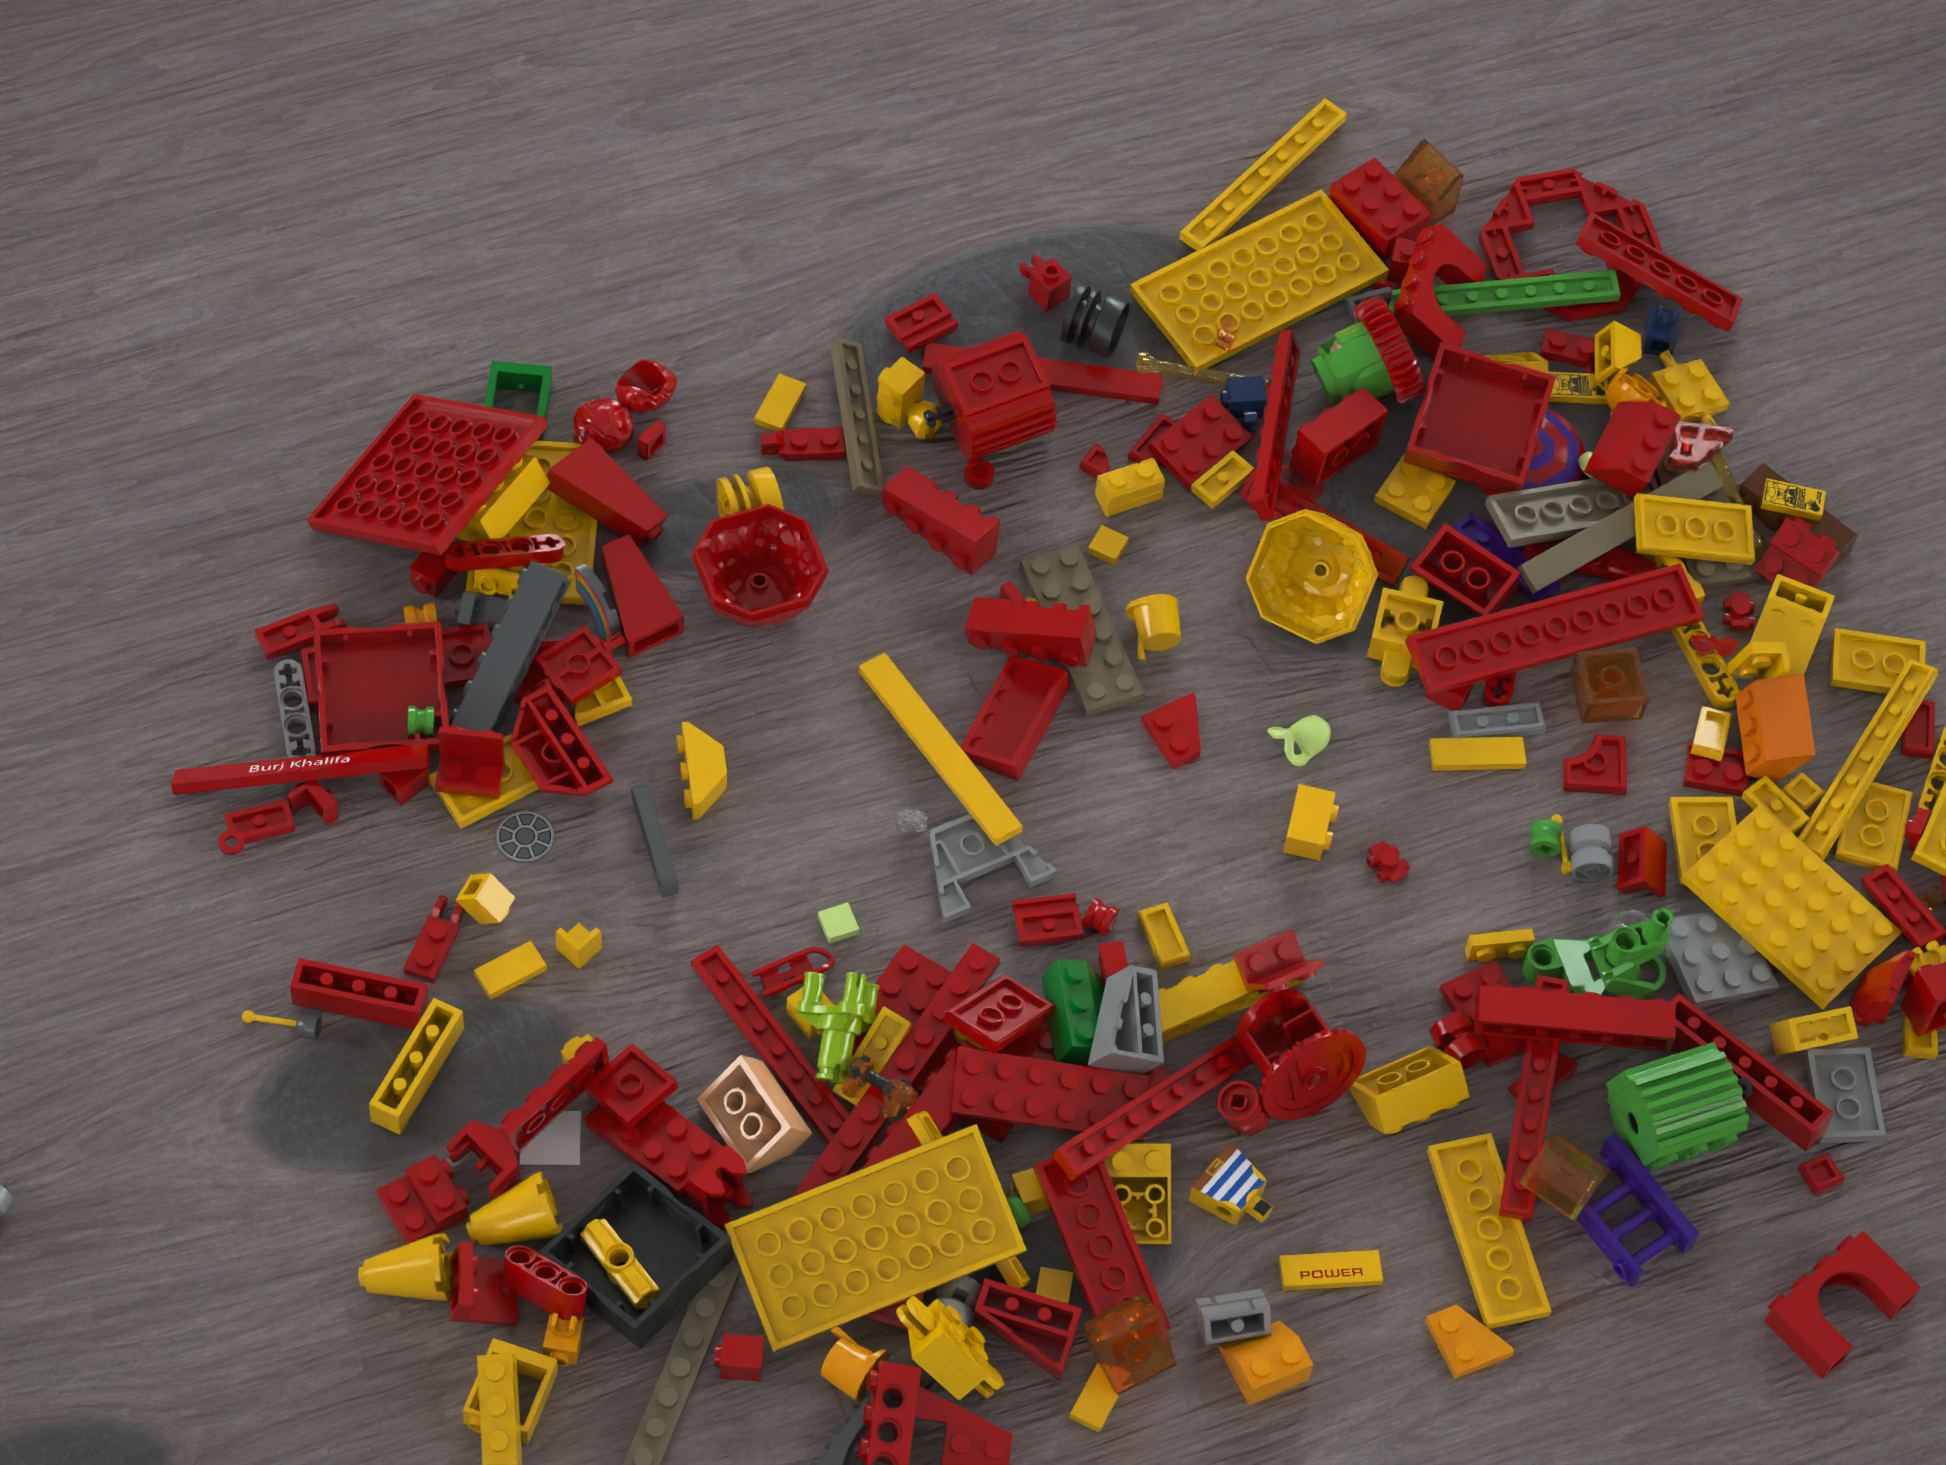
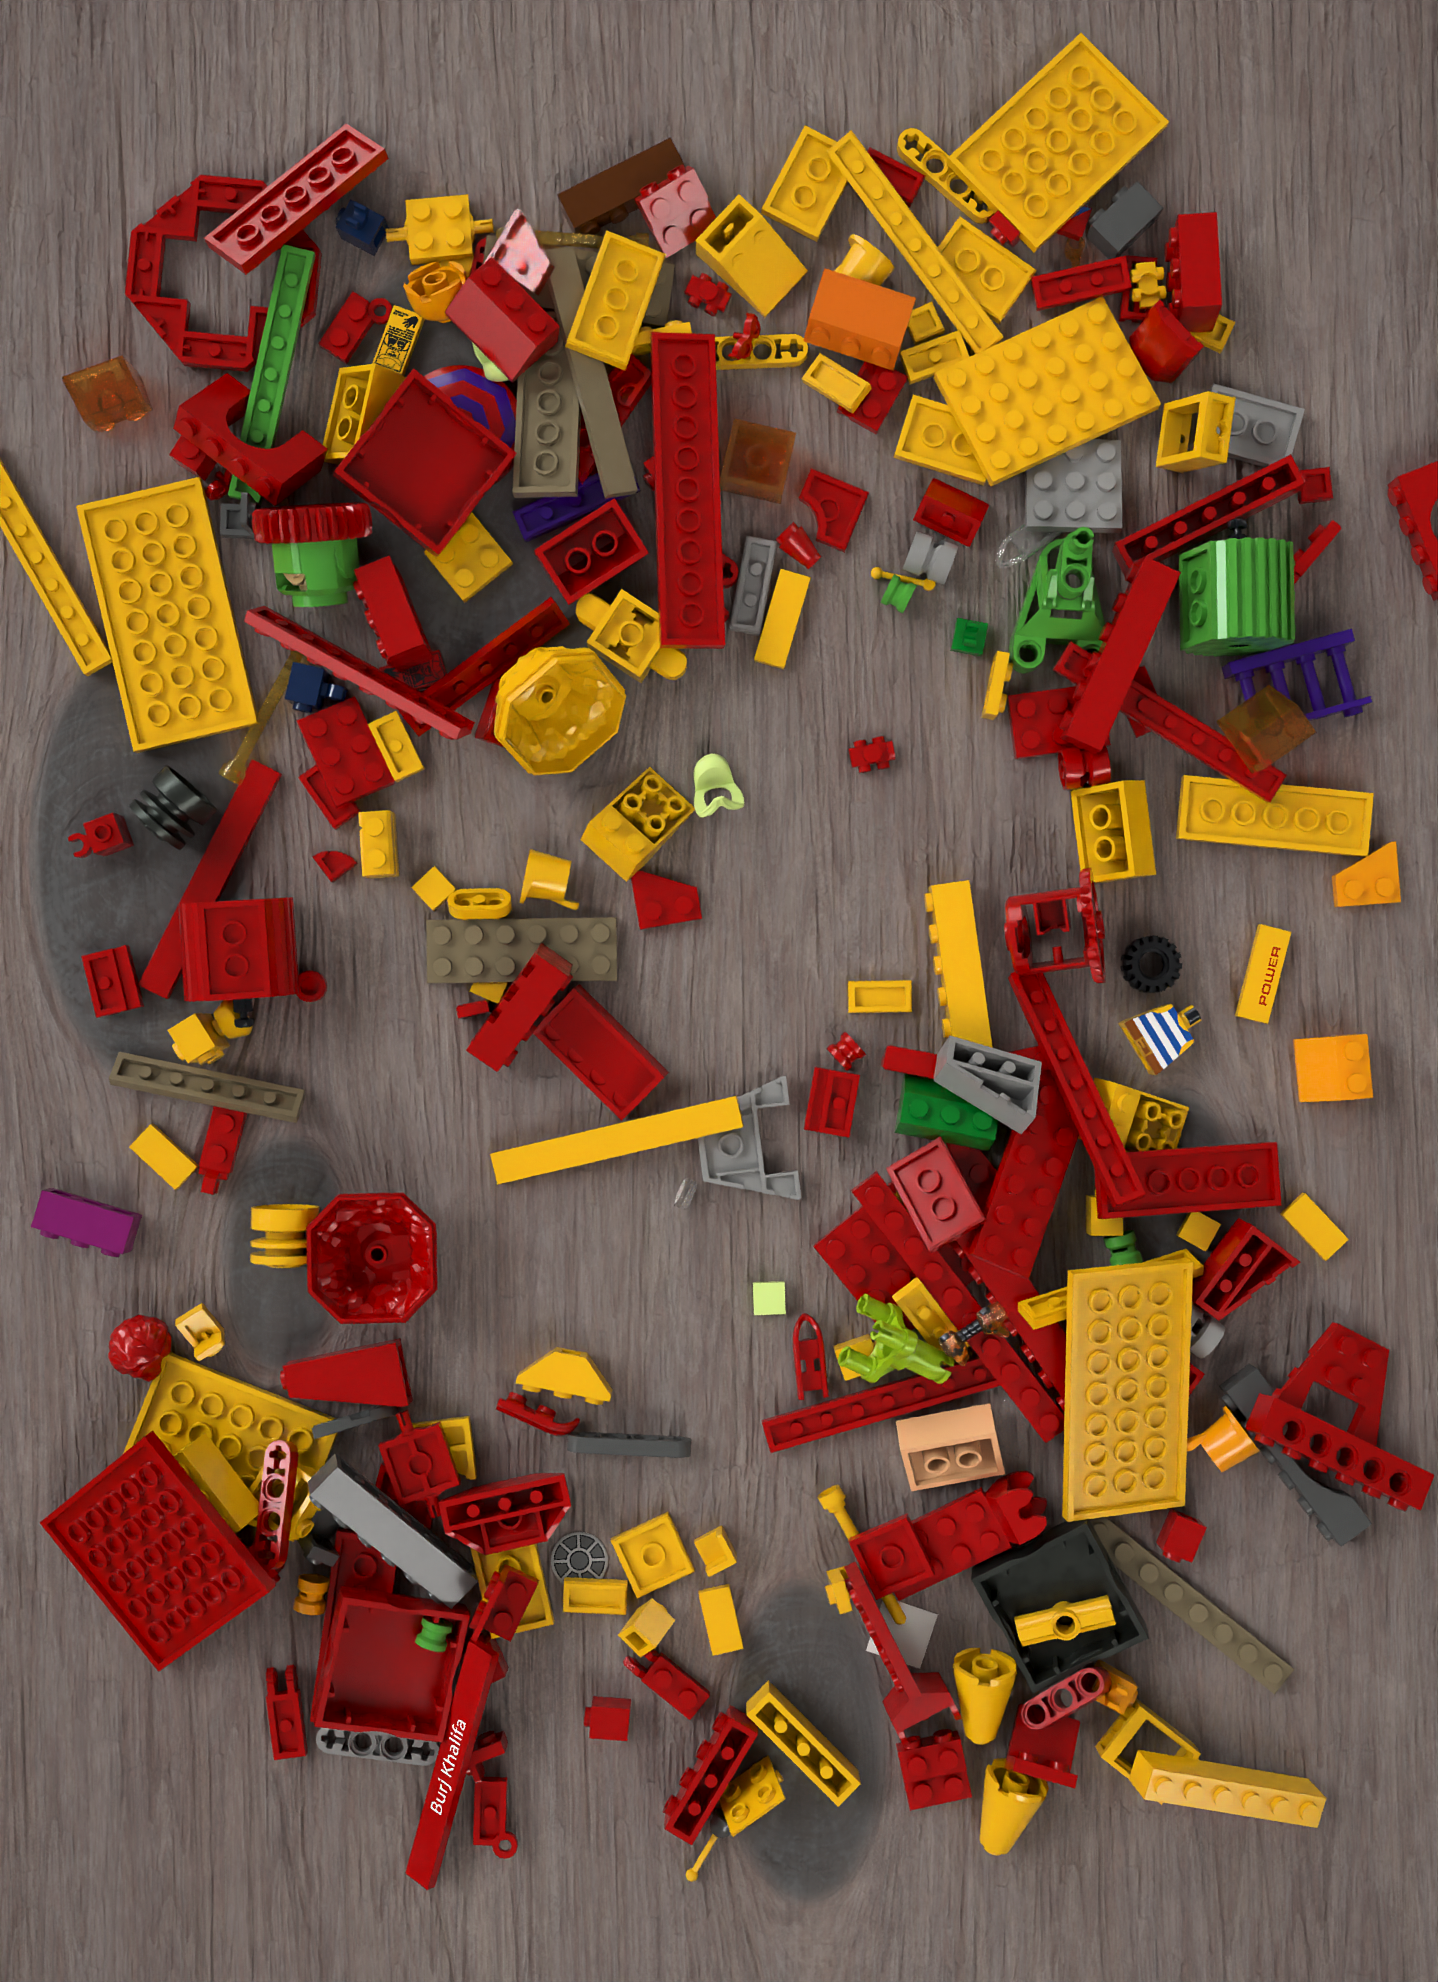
camera: 65 degrees left, 30 degrees up
green window [484,361,553,441] -> none
red slope [546,438,668,547] -> none
red hair [615,359,677,414] -> none
red tile [638,419,666,461] -> none
red wedge [881,466,1000,576] -> none
yellow brick [896,1296,1004,1401] -> none
clear orange slope [1084,1293,1176,1395] -> none
light grey brick [1195,1289,1272,1345] -> none
clear orange hand [1215,314,1235,351] -> none
red wheel [1217,1081,1270,1136] -> none
red bracket [1232,929,1324,994] -> none
yellow brick [1283,784,1339,861] -> none
red brick [1328,157,1432,262] -> none
yellow slope [1594,320,1642,383] -> none
yellow bracket [1727,641,1791,680] -> none
yellow tile [1761,478,1826,521] -> none
none -> magenta brick [31,1188,142,1257]
none -> yellow bracket [175,1303,225,1361]
none -> yellow plate [447,888,512,920]
none -> red piece [495,1392,580,1436]
none -> yellow tile [563,1577,628,1615]
none -> yellow slope [580,767,695,882]
none -> red brick [584,1696,631,1741]
none -> yellow tile [610,1512,695,1598]
none -> yellow hinge [719,1755,786,1837]
none -> red cone [775,522,822,569]
none -> yellow piece [817,1484,906,1625]
none -> yellow hat [834,234,895,286]
none -> green tile [950,618,988,657]
none -> black tyre [1120,935,1182,993]
none -> red hinge [1293,520,1341,584]

